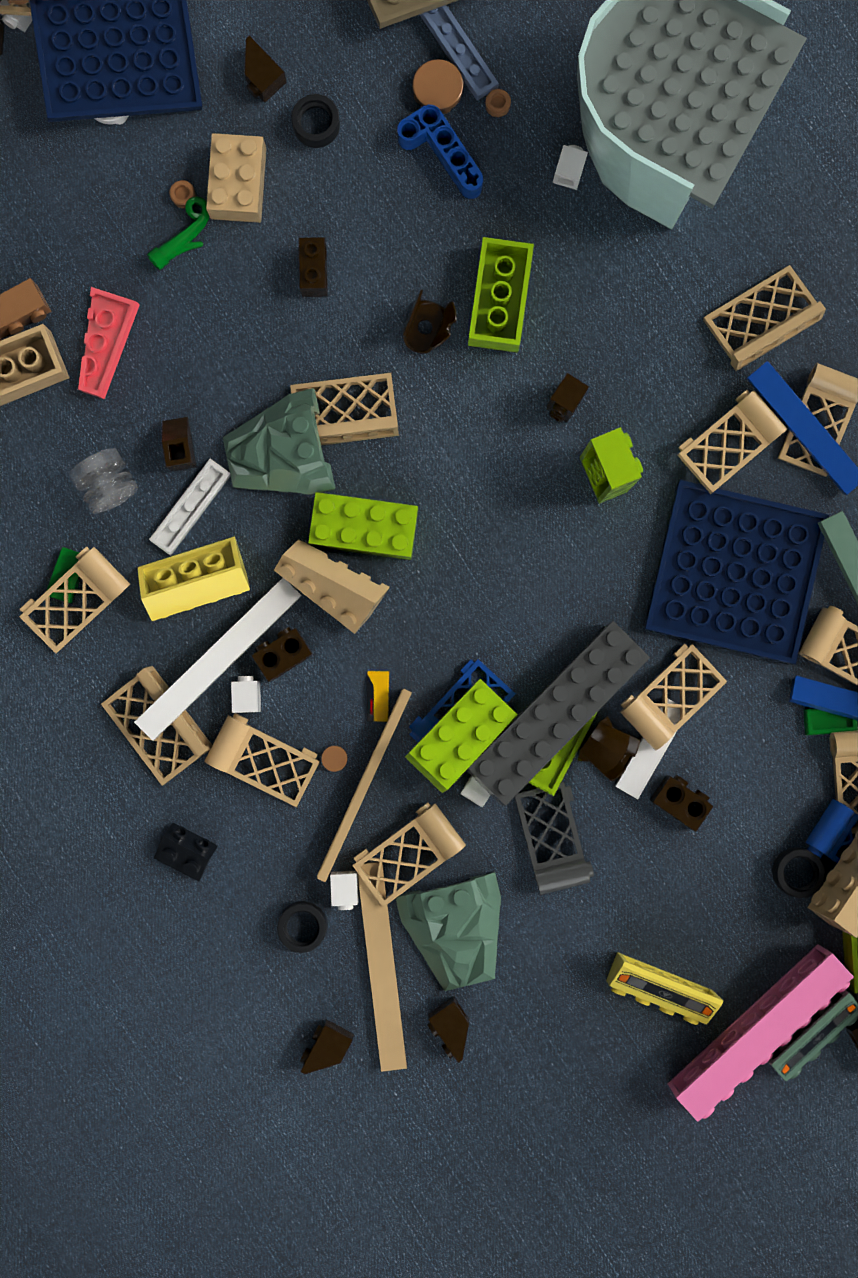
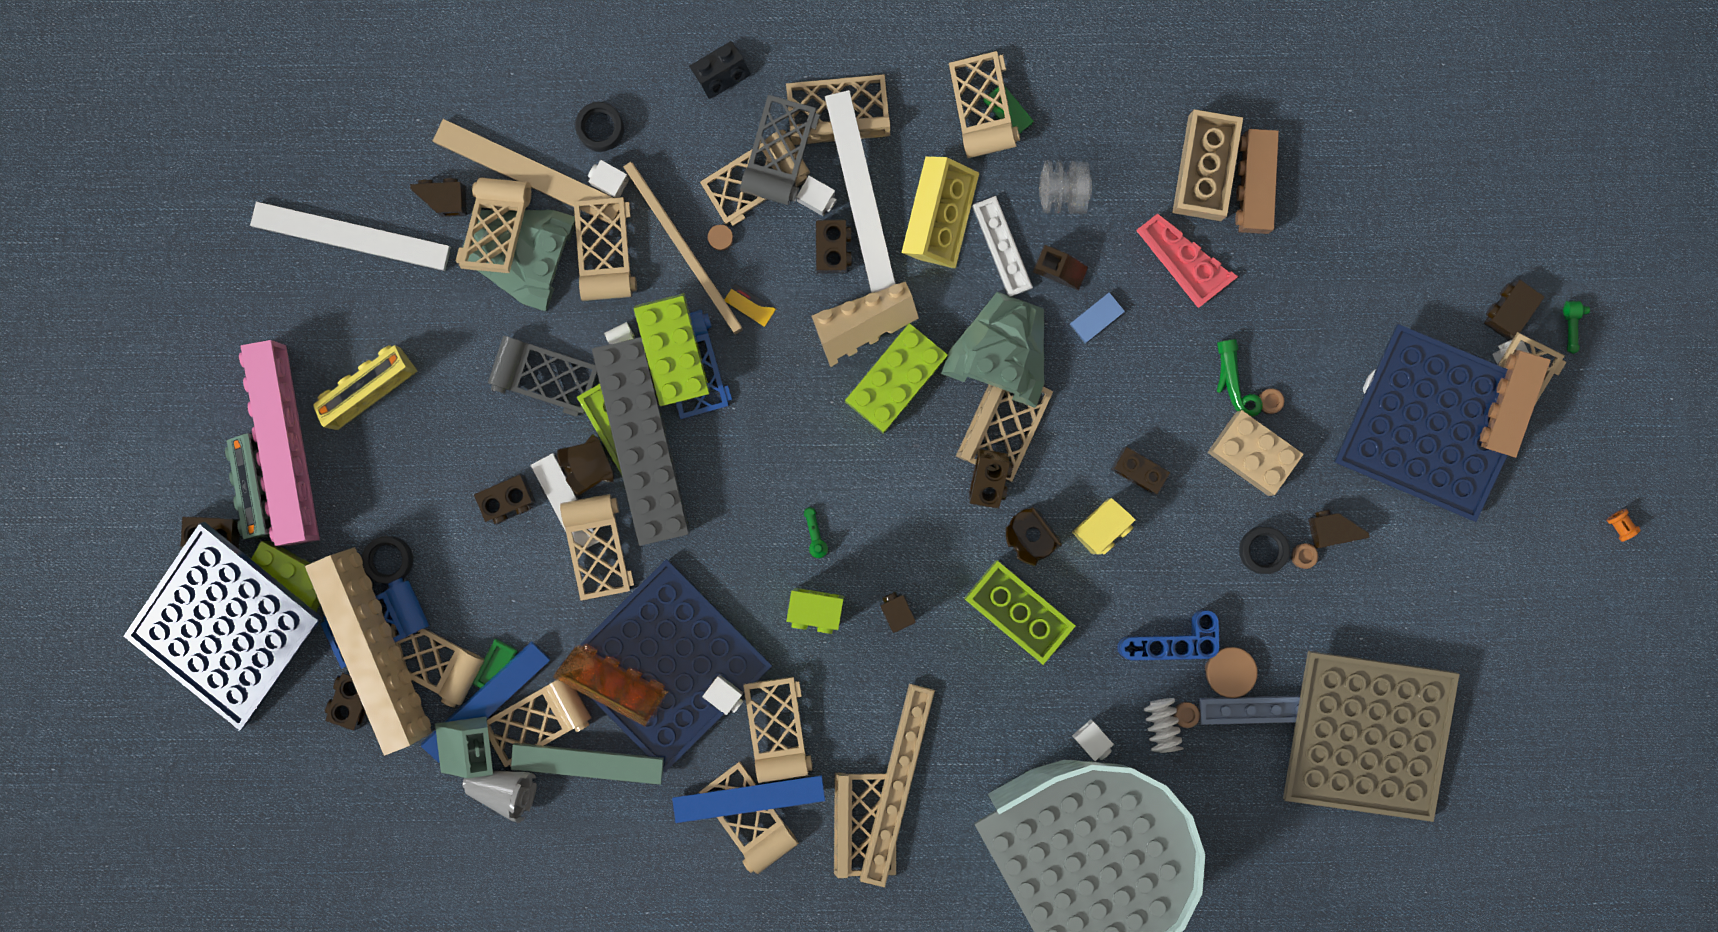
camera: 125 degrees right, 0 degrees up
dark brown slope [299,1020,354,1074] -> none
none -> white tile [250,202,451,271]
none -> tan piece [456,178,531,273]
none -> clear orange slope [553,643,668,726]
none -> white brick [702,675,743,715]
none -> dark grey piece [740,95,820,205]
none -> green piece [804,507,828,559]
none -> tan tile [859,684,935,887]
none -> dark brown brick [968,449,1013,509]
none -> medium blue tile [1070,293,1125,343]
none -> light yellow slope [1072,498,1135,555]
none -> white piece [1144,698,1184,753]
none -> medium nougat tile [1291,544,1318,569]

